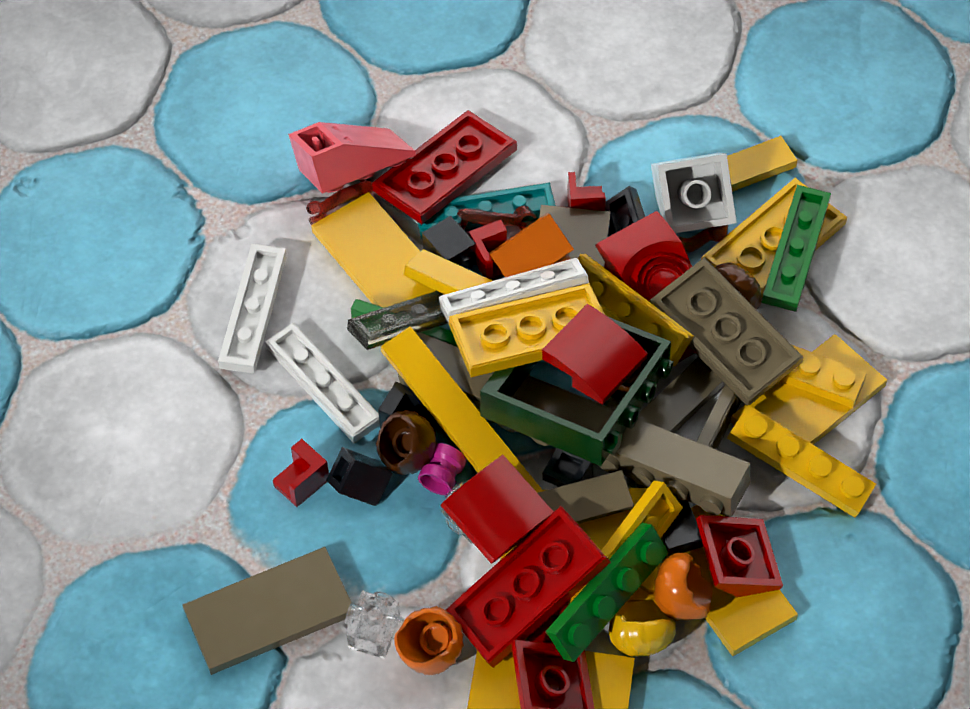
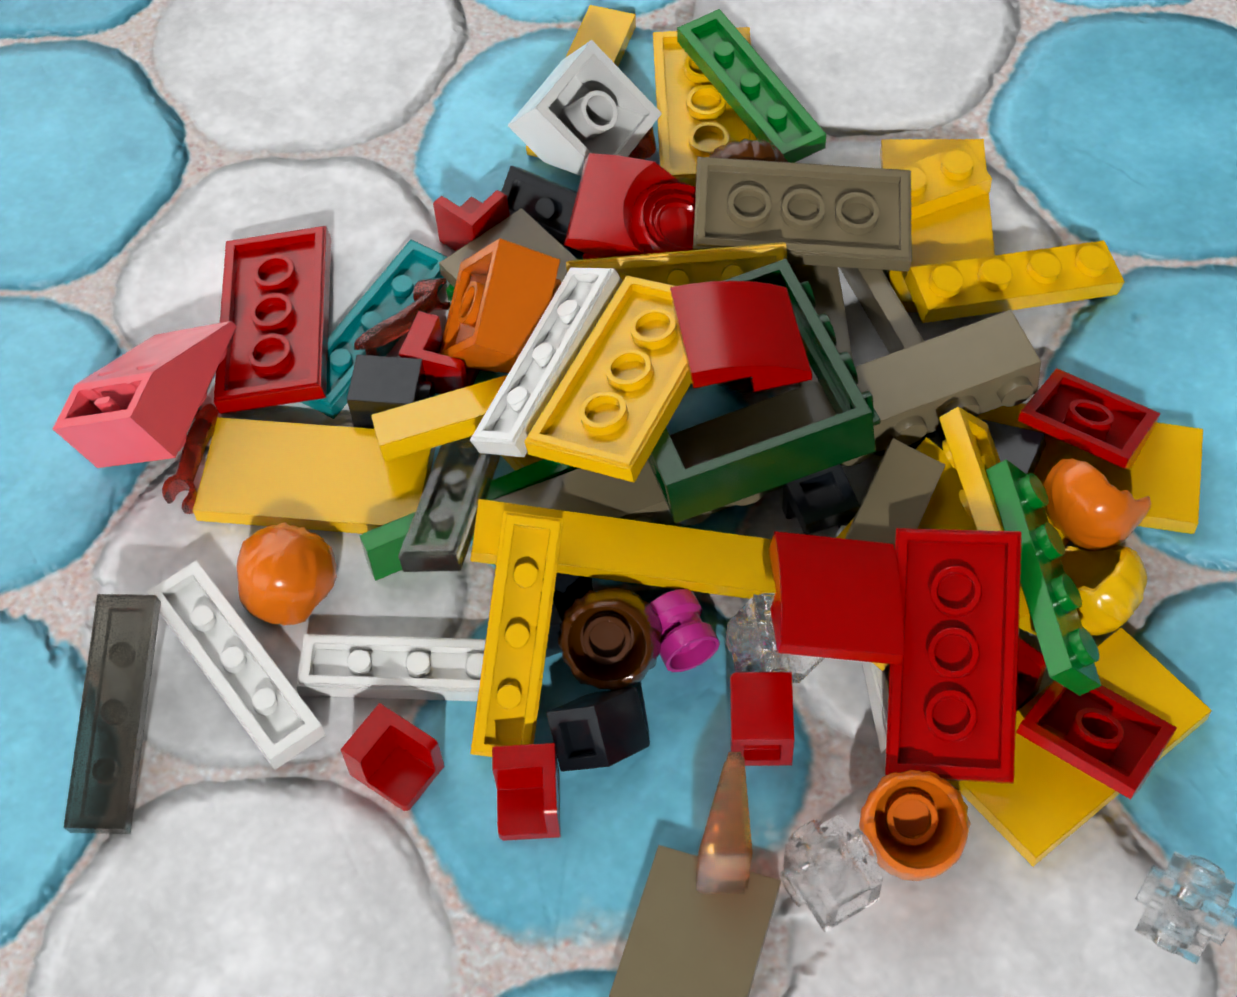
camera: 45 degrees left, 0 degrees up
none -> clear smoke tile [63,594,161,834]
none -> orange hair [237,522,337,625]
none -> red panel [340,703,445,811]
none -> yellow tile [470,511,564,757]
none -> clear orange slope [695,752,753,894]
none -> red panel [730,672,795,766]

